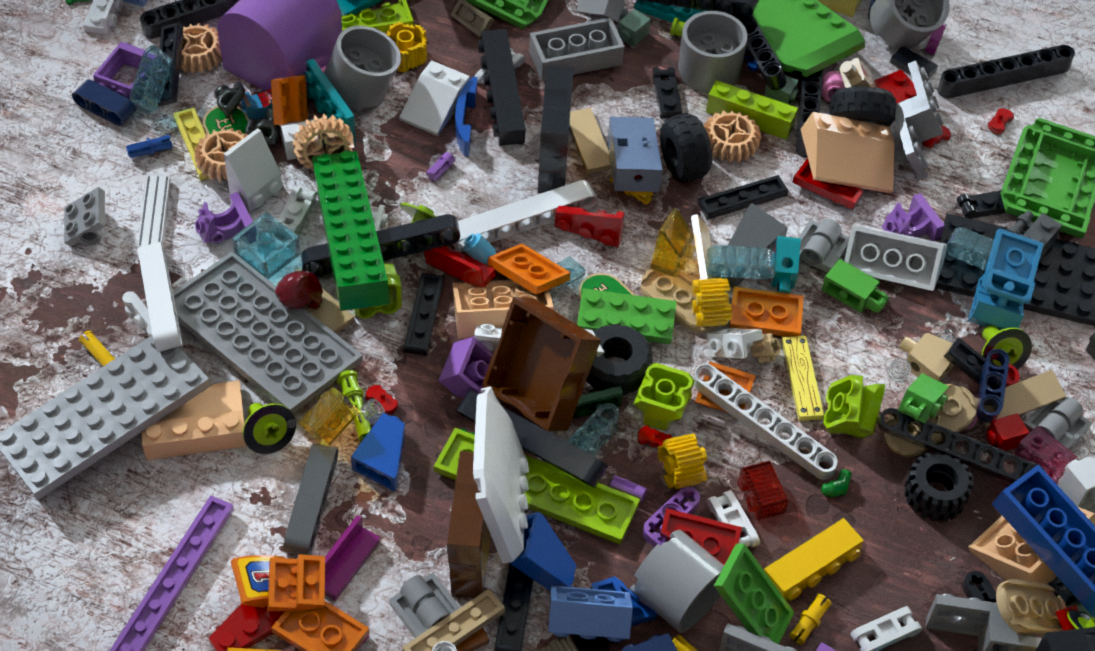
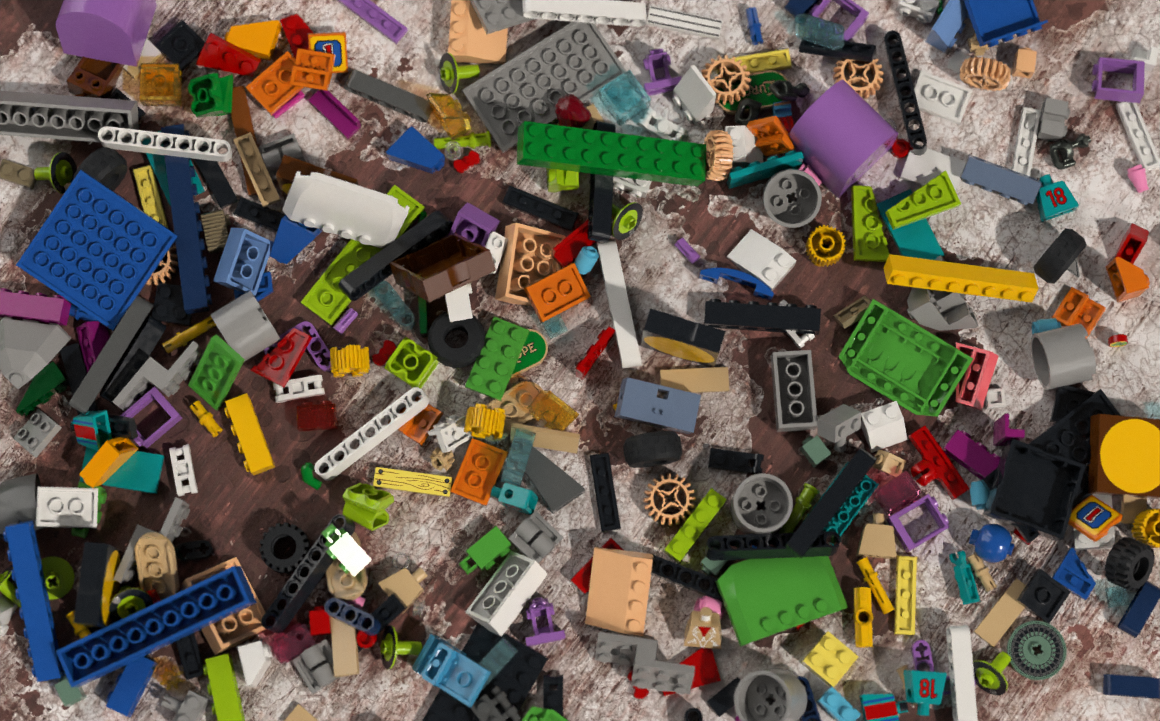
camera: 105 degrees right, 25 degrees up
black tyre [830,86,896,127] -> none

